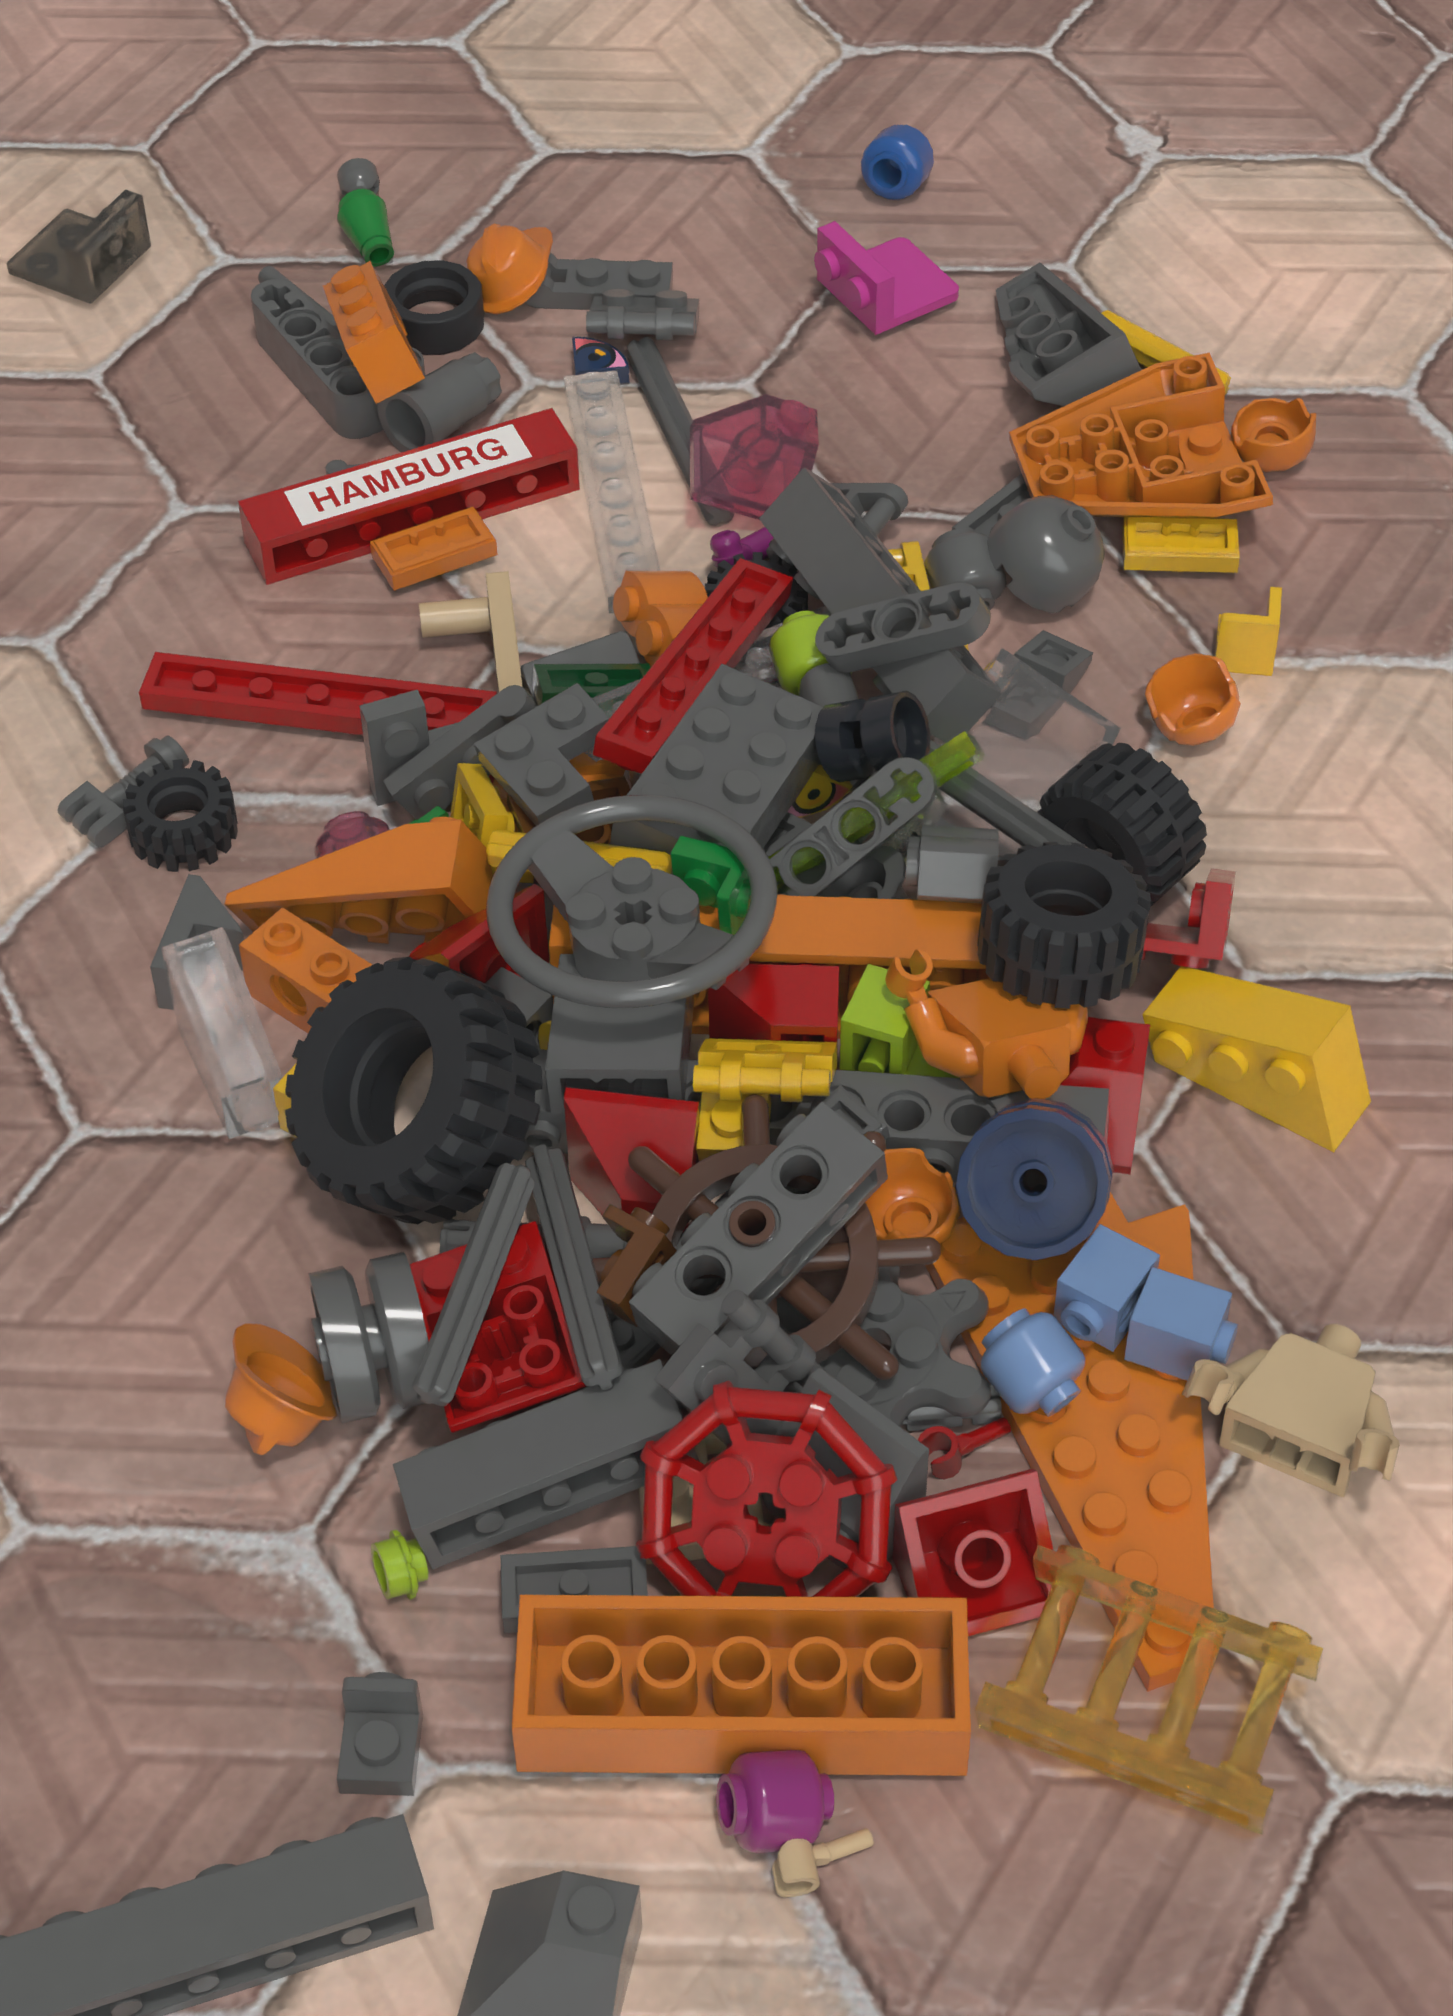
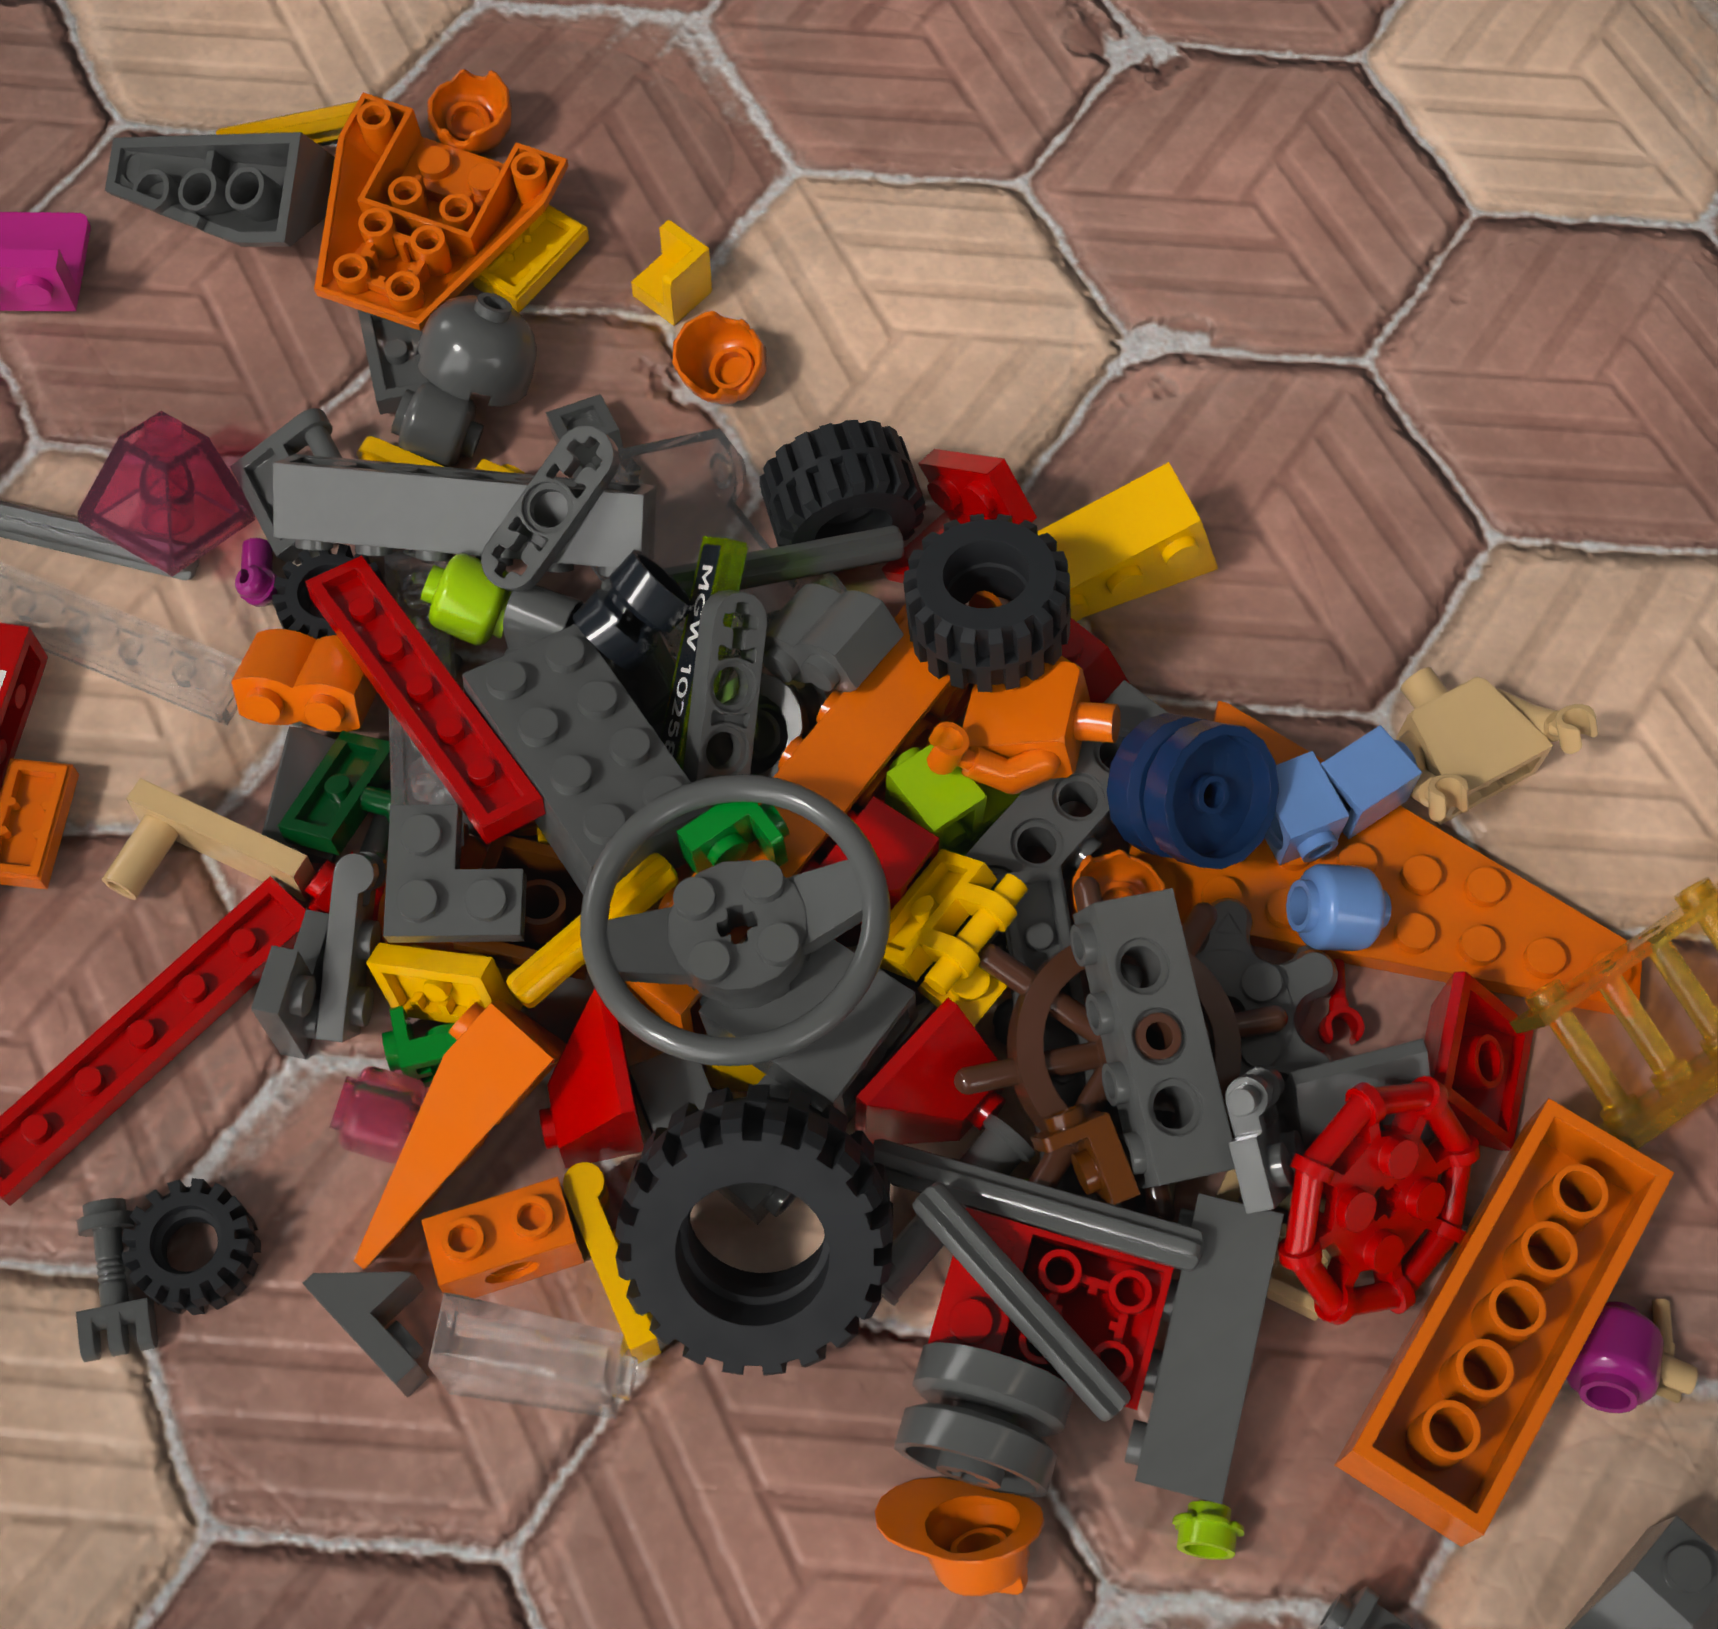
camera: 60 degrees left, 15 degrees up
dark grey plate [500,1546,648,1633] -> none

